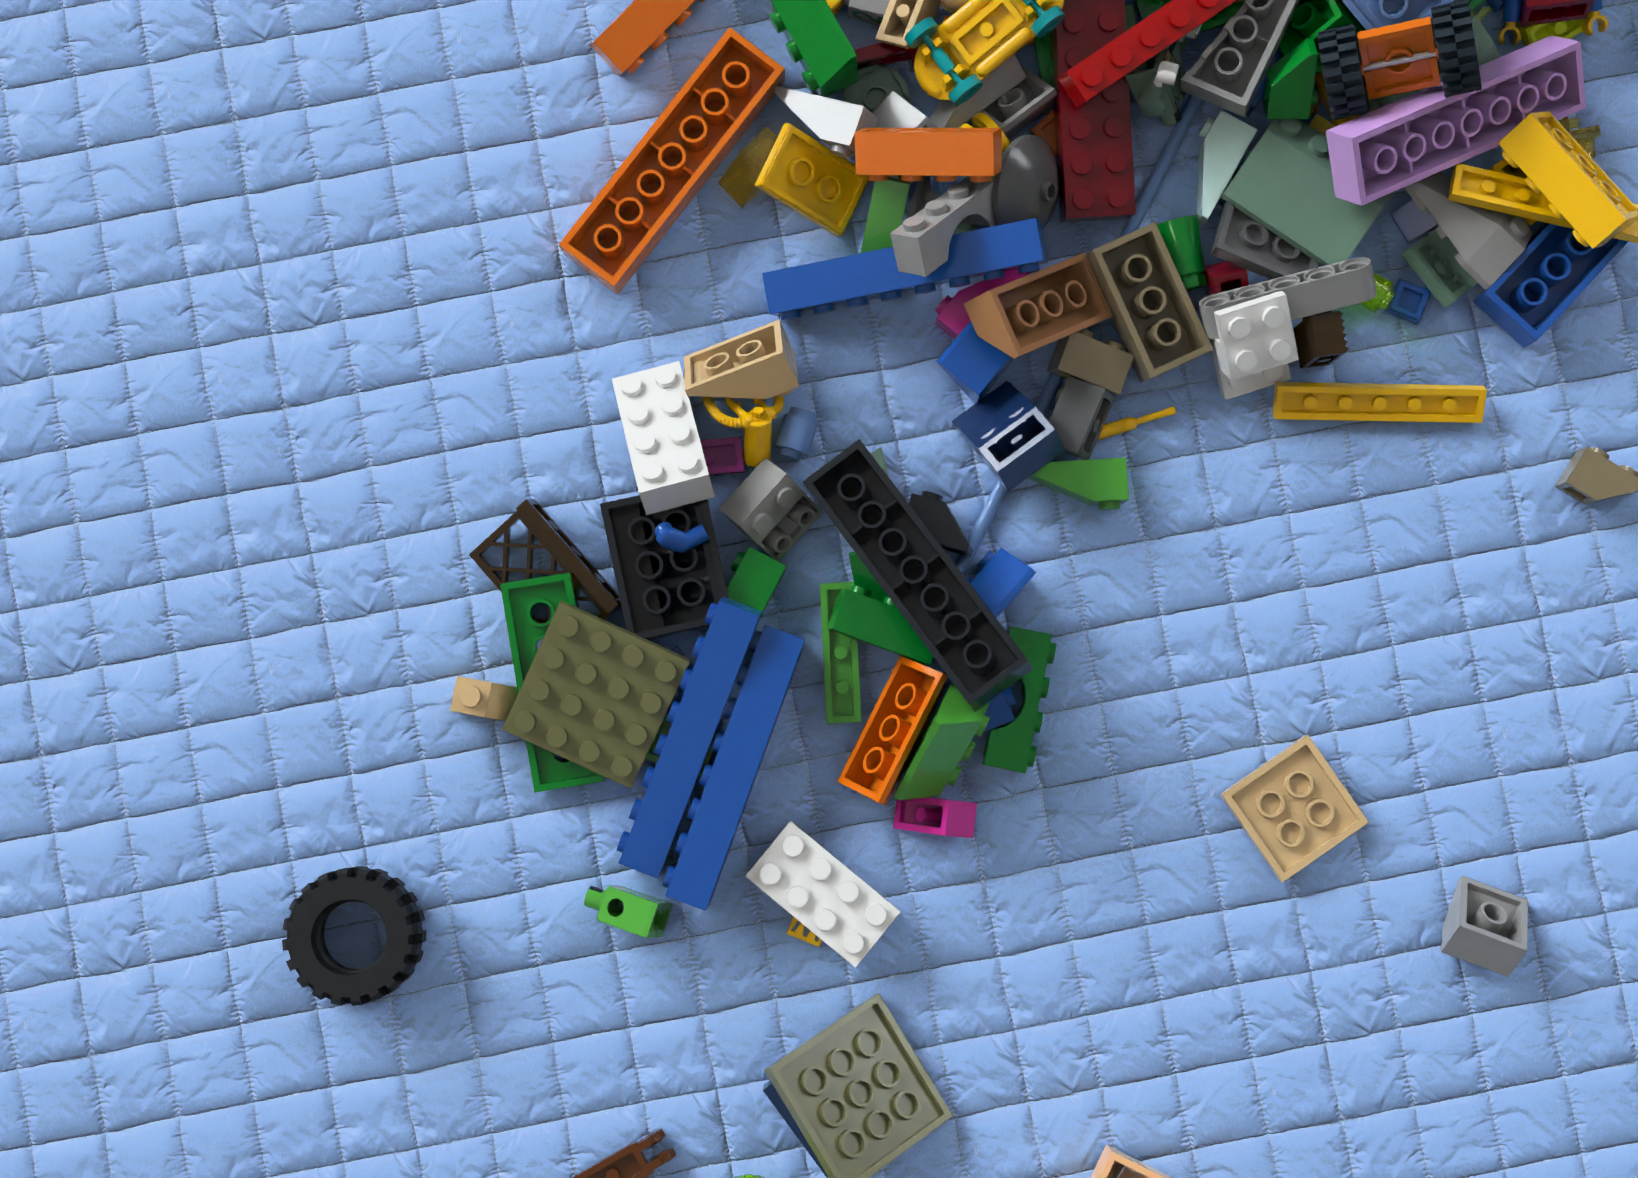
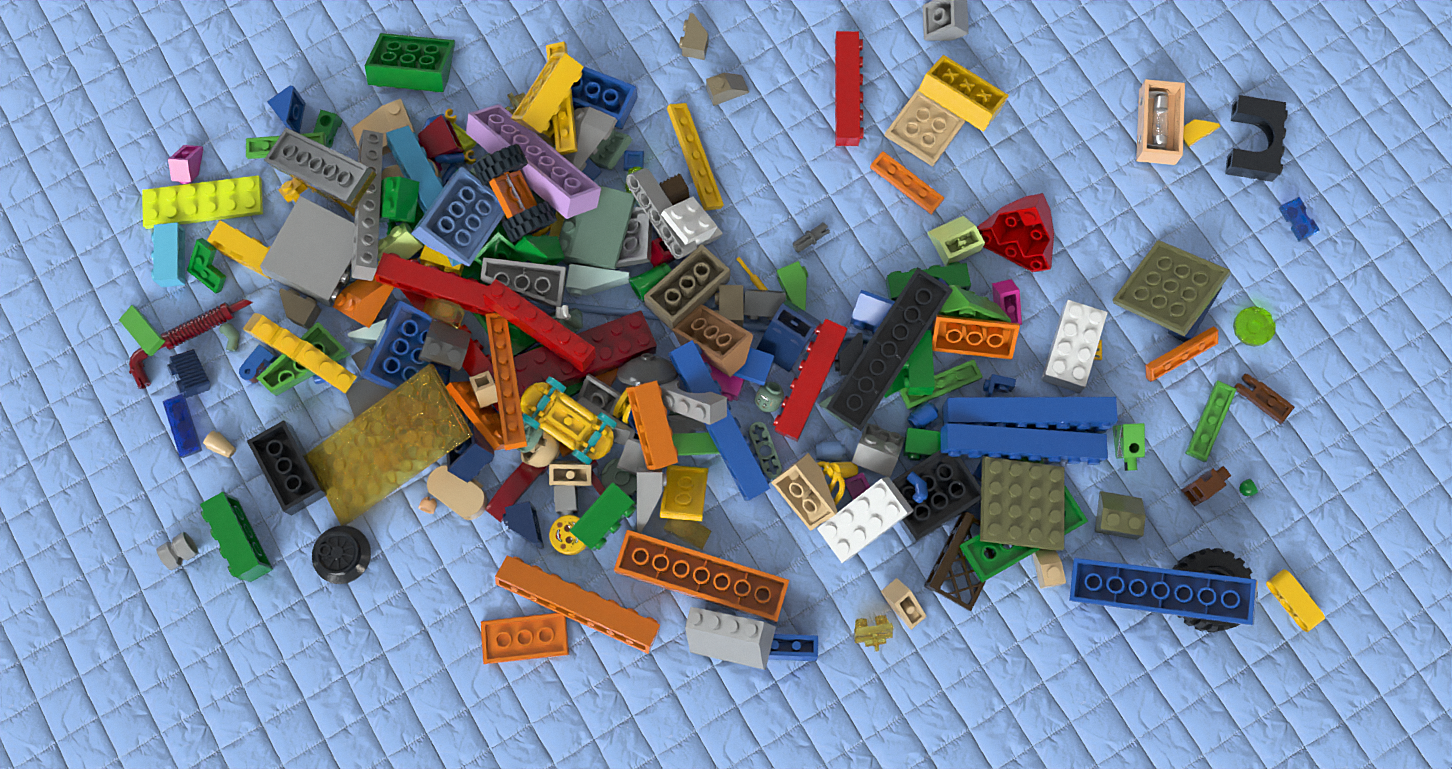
camera: 105 degrees left, 10 degrees down
none -> light grey slope [685,607,776,670]
none -> dark tan slope [706,73,749,106]
none -> sand green beam [749,422,782,480]
none -> sand green head [754,381,784,412]
none -> blue brick [768,634,818,661]
none -> red brick [773,318,848,442]
none -> dark grey axle [793,222,830,252]
none -> red brick [835,31,864,146]
none -> clear yellow hips [854,615,893,652]
none -> orange plate [870,151,944,215]
none -> tan slope [881,578,927,630]
none -> blue brick [907,401,938,429]
none -> yellow brick [918,55,1009,132]
none -> yellowish green slope [928,216,985,266]
none -> red brick [977,193,1054,272]
none -> blue bracket [983,374,1016,397]
none -> blue brick [1069,558,1258,626]
none -> olive slope [1095,491,1146,540]
none -> orange tile [1146,326,1219,382]
none -> reddish brown hips [1181,466,1231,506]
none -> bright green tile [1185,380,1237,462]
none -> green hinge [1239,478,1258,497]
none -> yellow beam [1266,569,1325,632]

